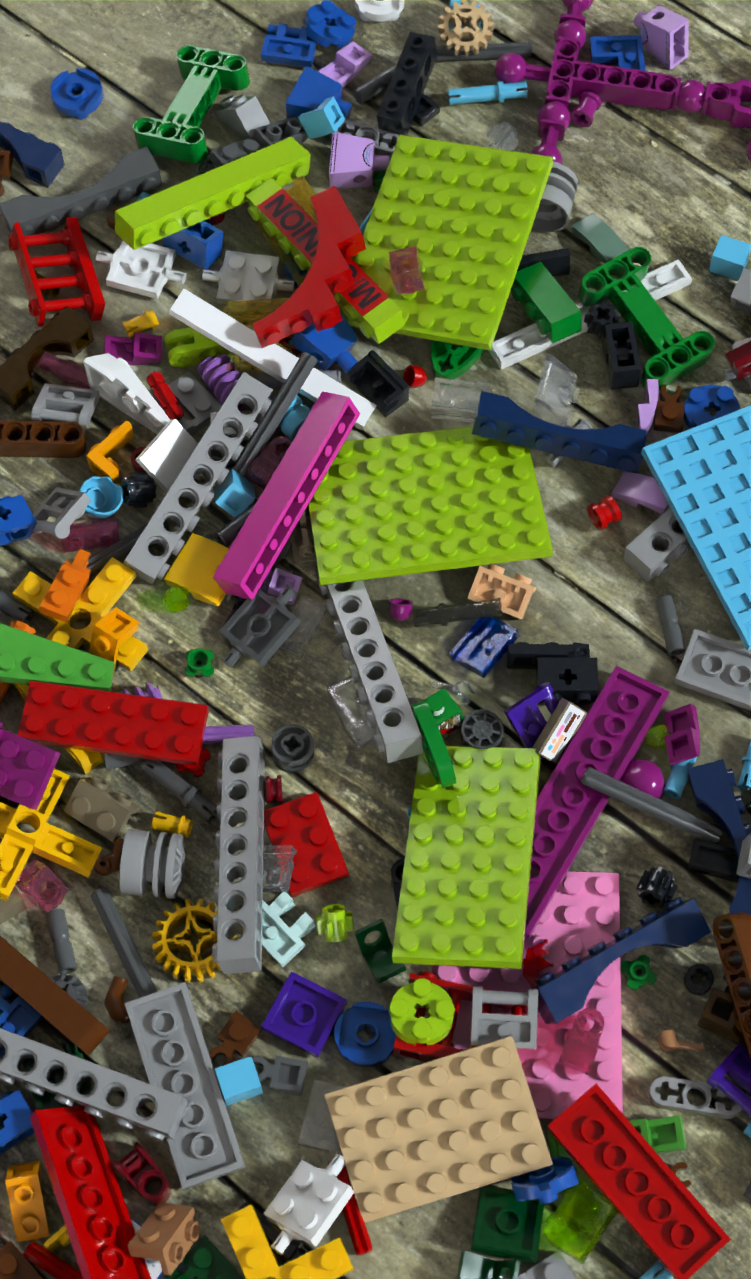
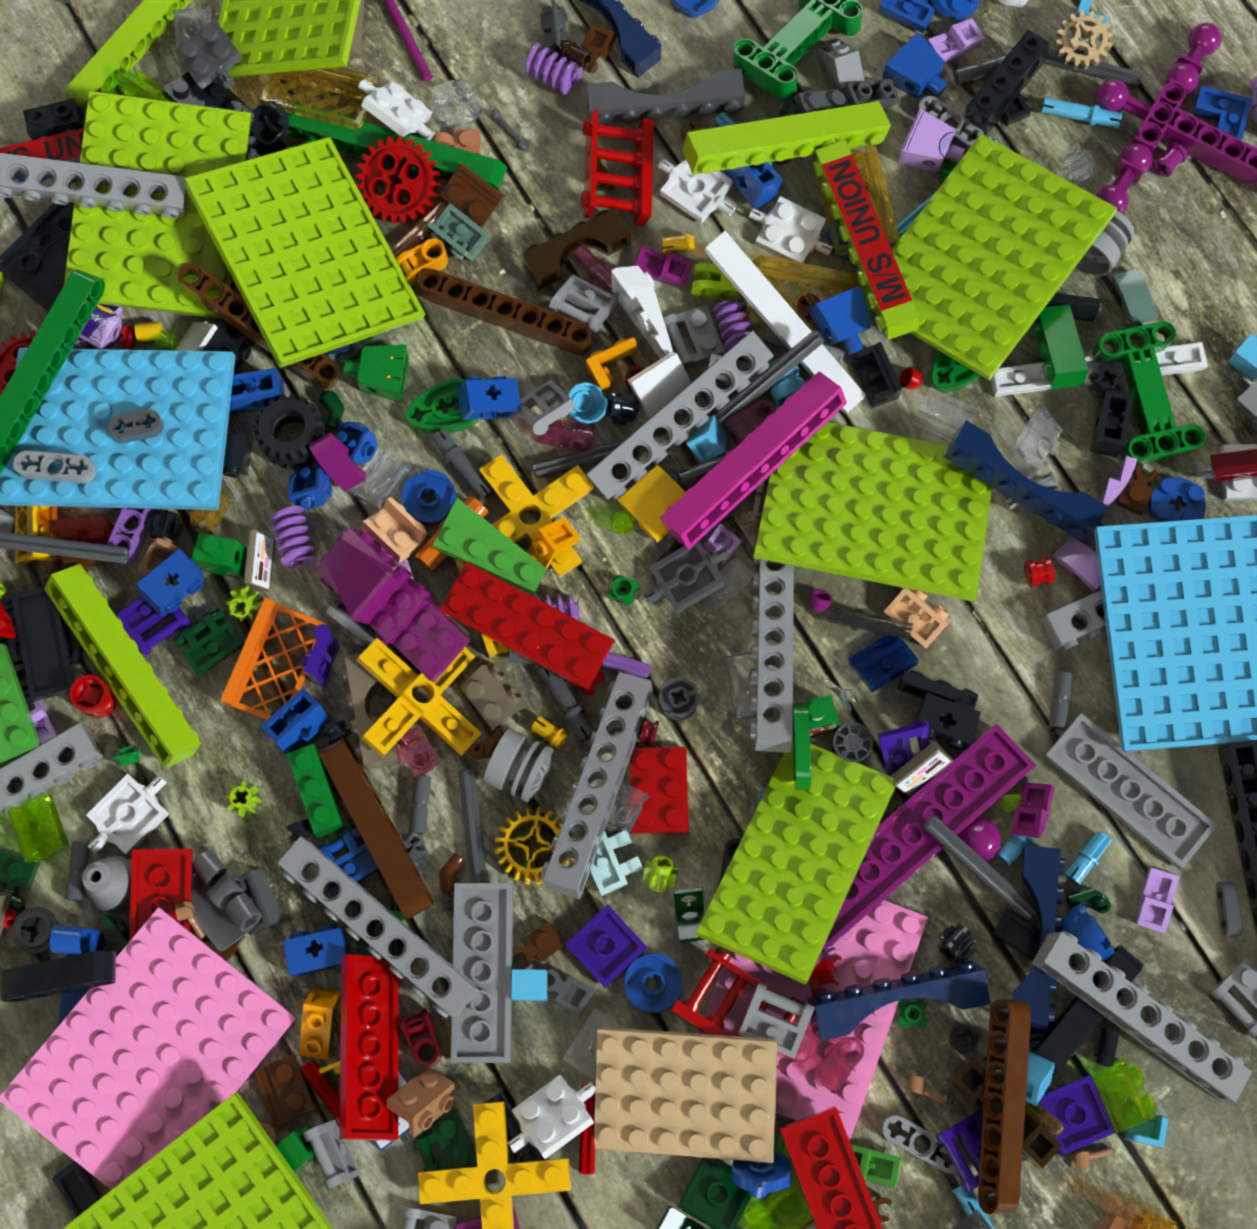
camera: 20 degrees right, 10 degrees up
orange hinge [39,549,91,623] -> none
red axle [146,371,184,421] -> none
red arch [252,186,366,348] -> none
medium azure panel [299,96,345,140] -> none
brick [389,246,425,294] -> none
lime plate [389,978,455,1046] -> none

